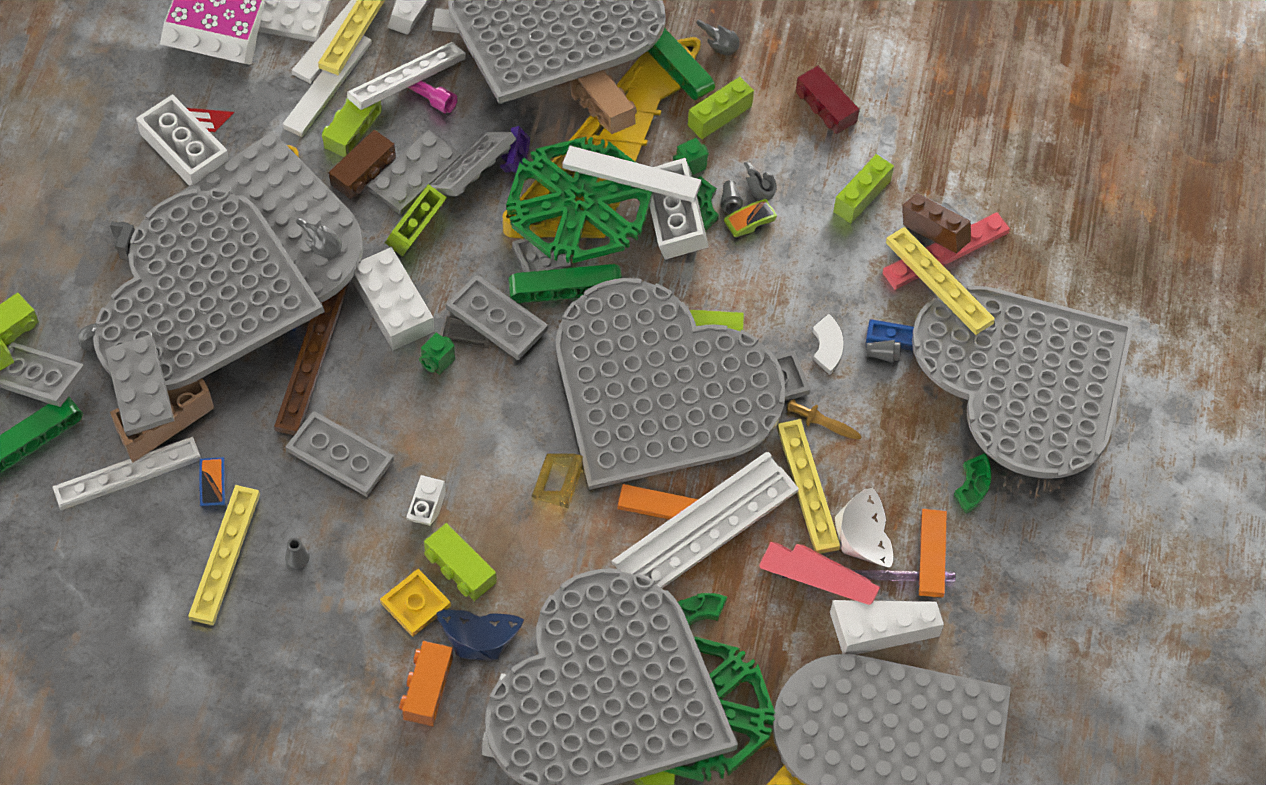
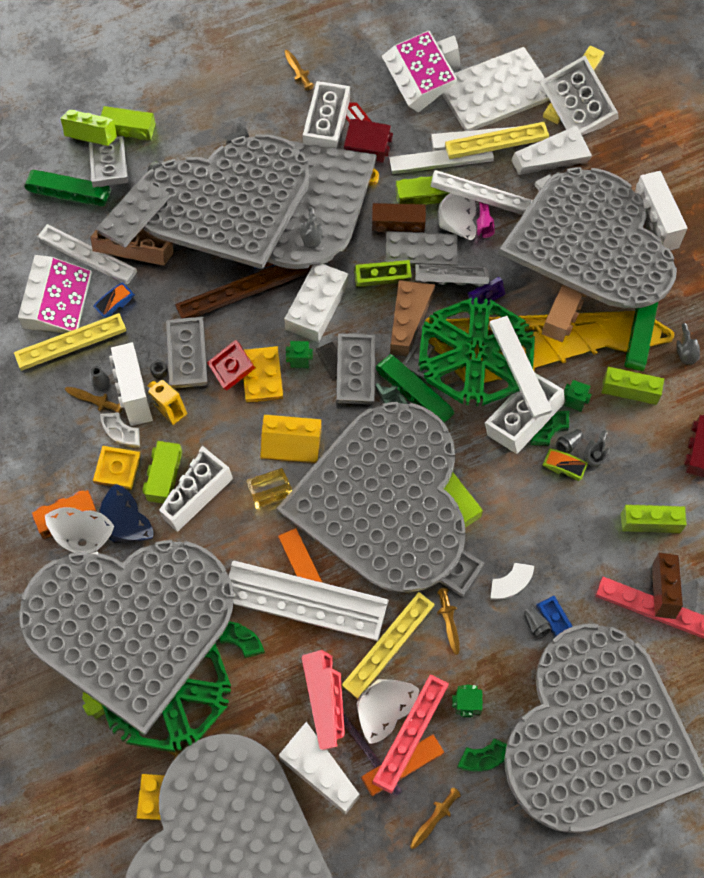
camera: 55 degrees right, 5 degrees up
white slope [406,475,446,526] -> none
light yellow plate [886,227,995,335] -> none
none -> slope [18,255,92,333]
none -> white piece [45,507,114,553]
none -> pearl gold sword [65,387,123,413]
none -> white tile [100,412,140,448]
none -> white wedge [109,342,153,426]
none -> yellow torso [147,380,187,425]
none -> dark grey axle [150,360,168,379]
none -> white wedge [159,446,233,532]
none -> plate [207,340,256,391]
none -> yellow plate [243,346,283,403]
none -> yellow slope [260,415,322,464]
none -> pearl gold sword [285,49,314,91]
none -> dark red brick [344,118,393,163]
none -> coral plate [372,674,449,794]
none -> sand green slope [375,383,408,404]
none -> medium nougat wedge [390,280,435,357]
none -> pearl gold sword [410,788,461,849]
none -> white piece [438,193,476,240]
none -> green brick [452,685,483,718]

